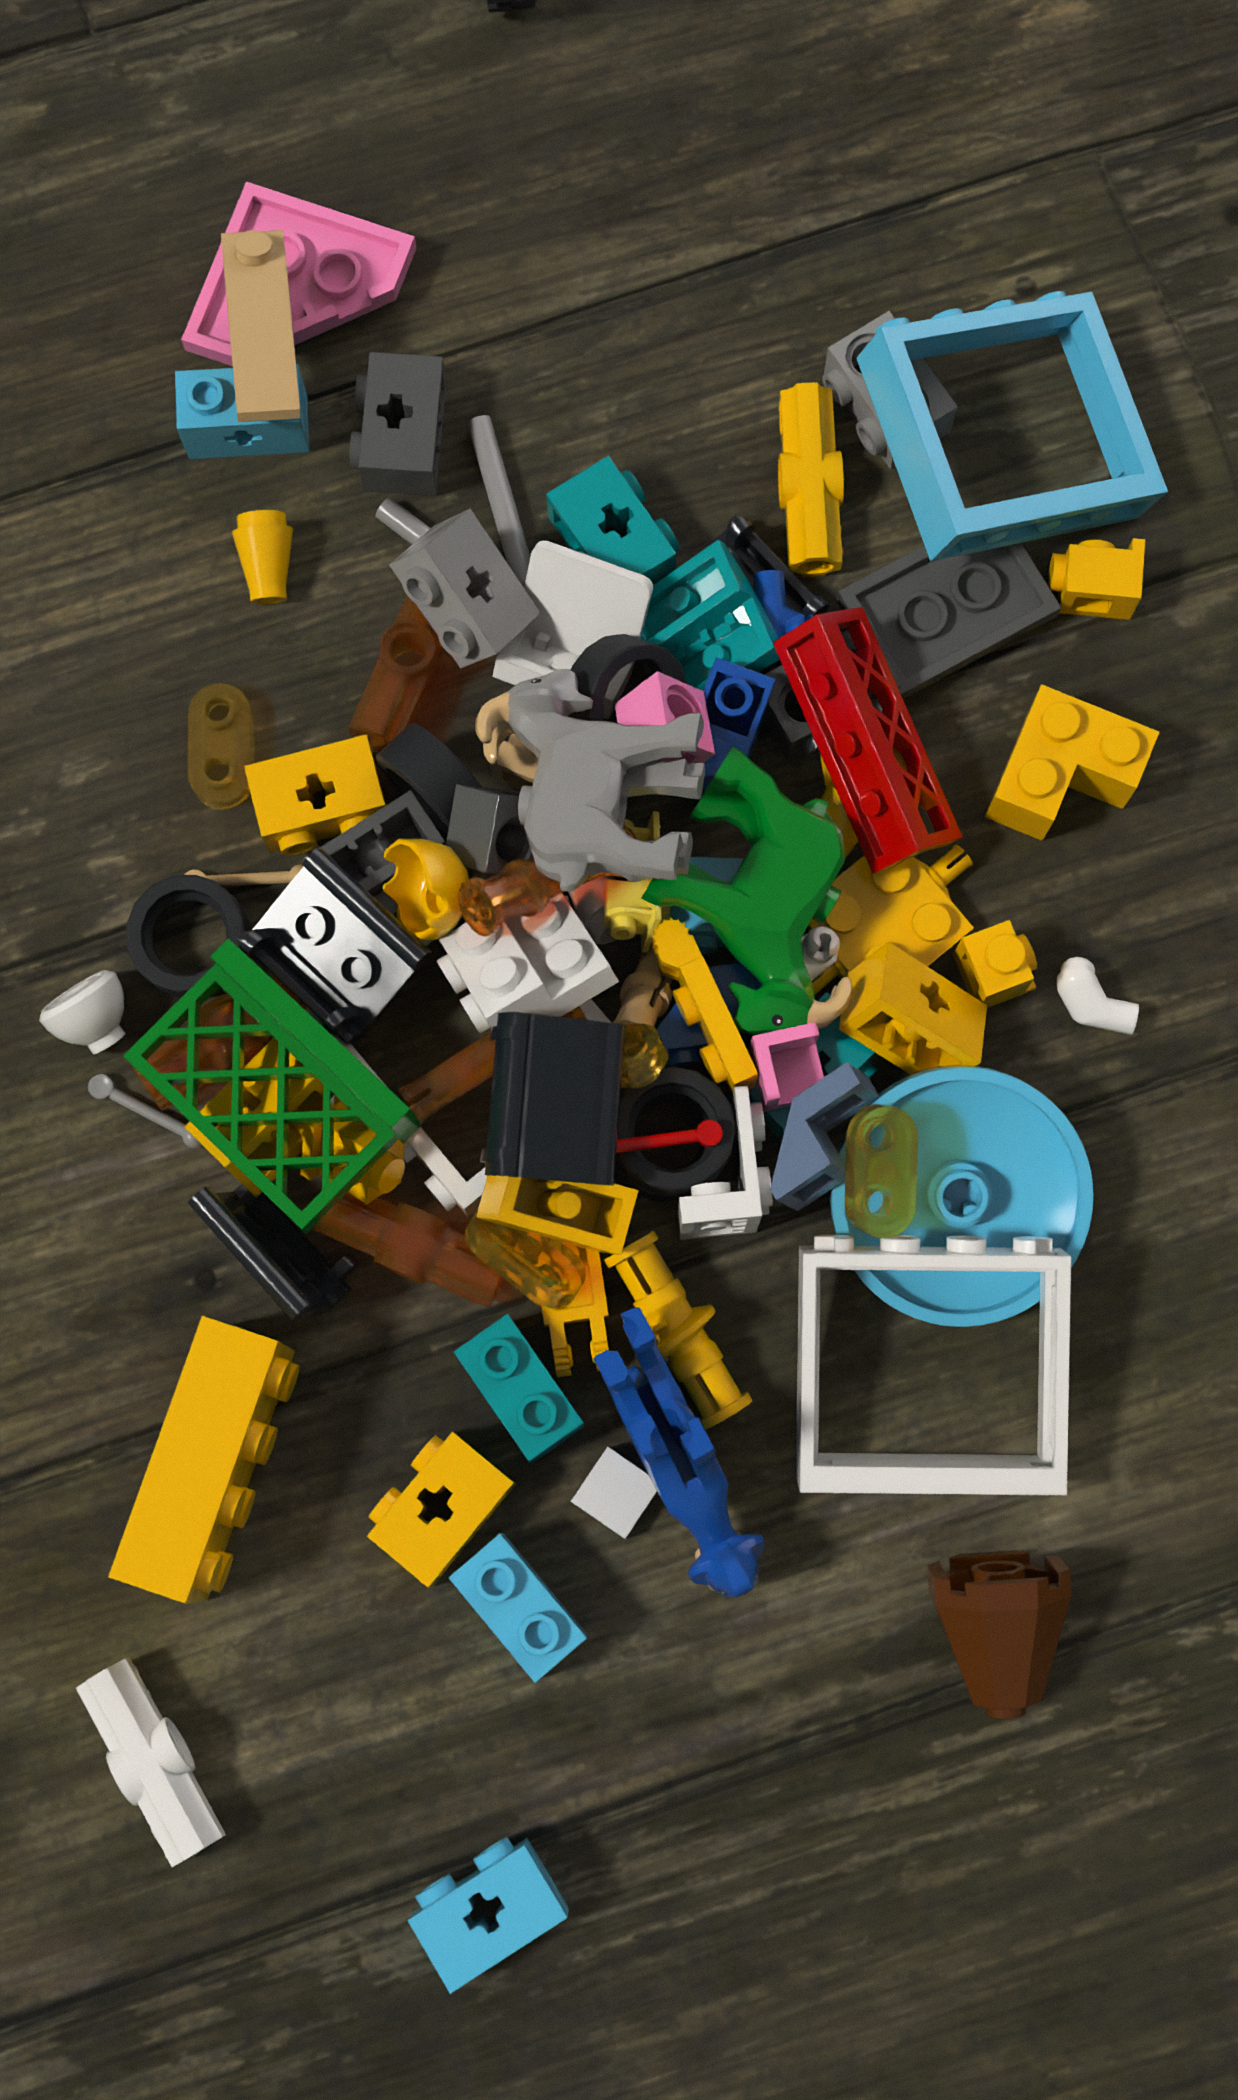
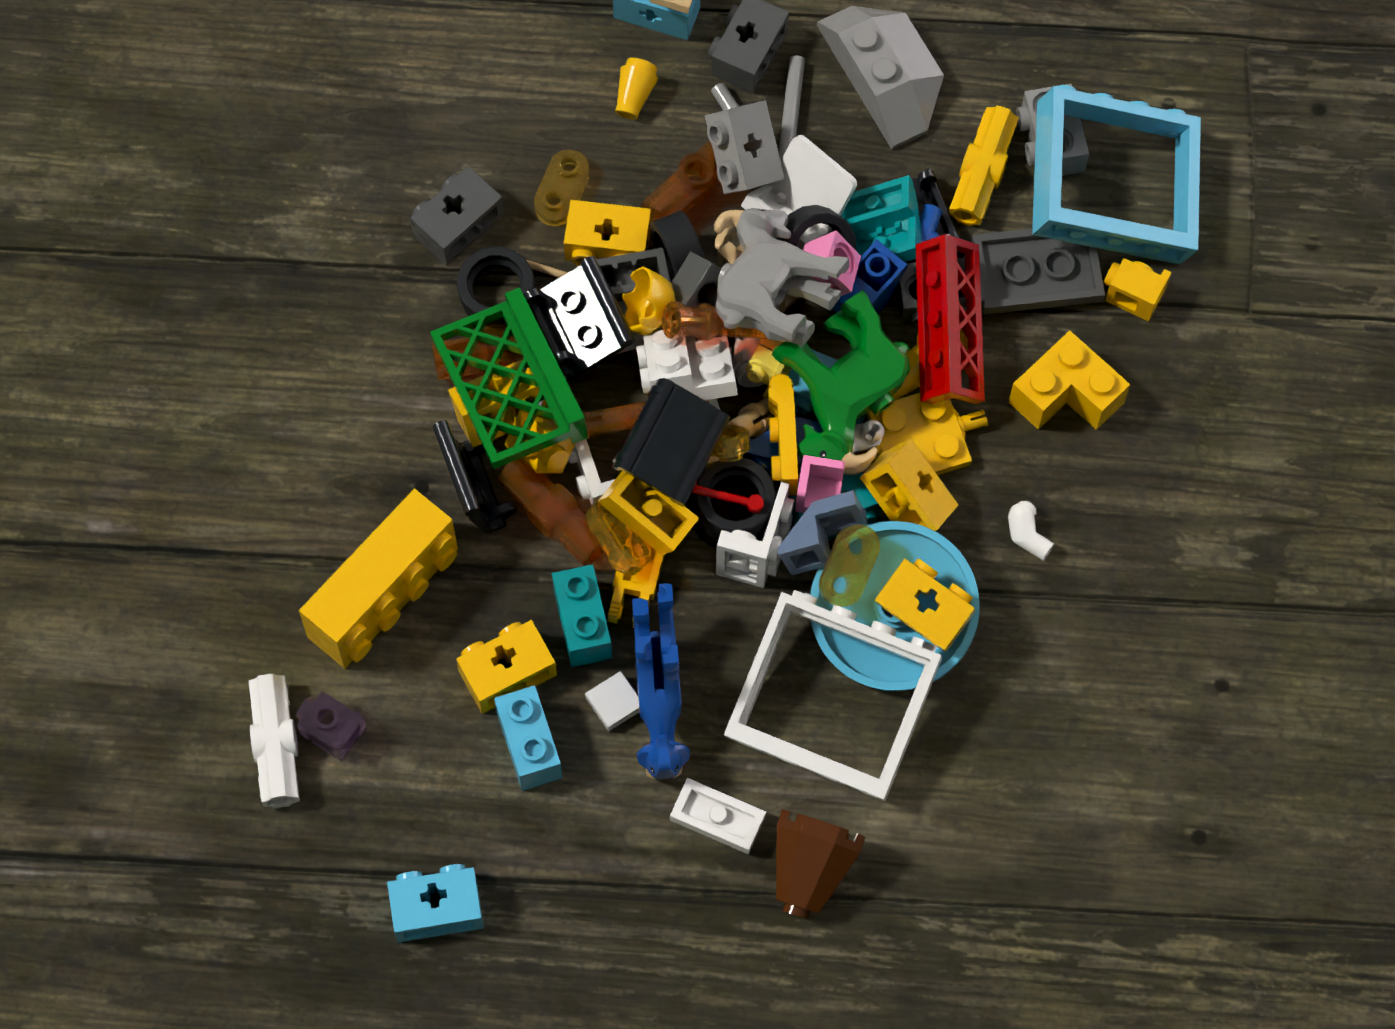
camera: 20 degrees right, 10 degrees down
white brick [39,970,125,1054] -> none
light grey hinge [88,1074,203,1149] -> none
teal brick [546,456,679,585] -> none
yellow piece [604,1231,753,1430] -> none
yellow brick [953,920,1037,1008] -> none
none -> clear purple brick [296,691,367,762]
none -> dark grey brick [410,166,504,266]
none -> white plate [670,778,766,854]
none -> light grey wedge [817,6,944,150]
none -> yellow brick [875,558,976,653]

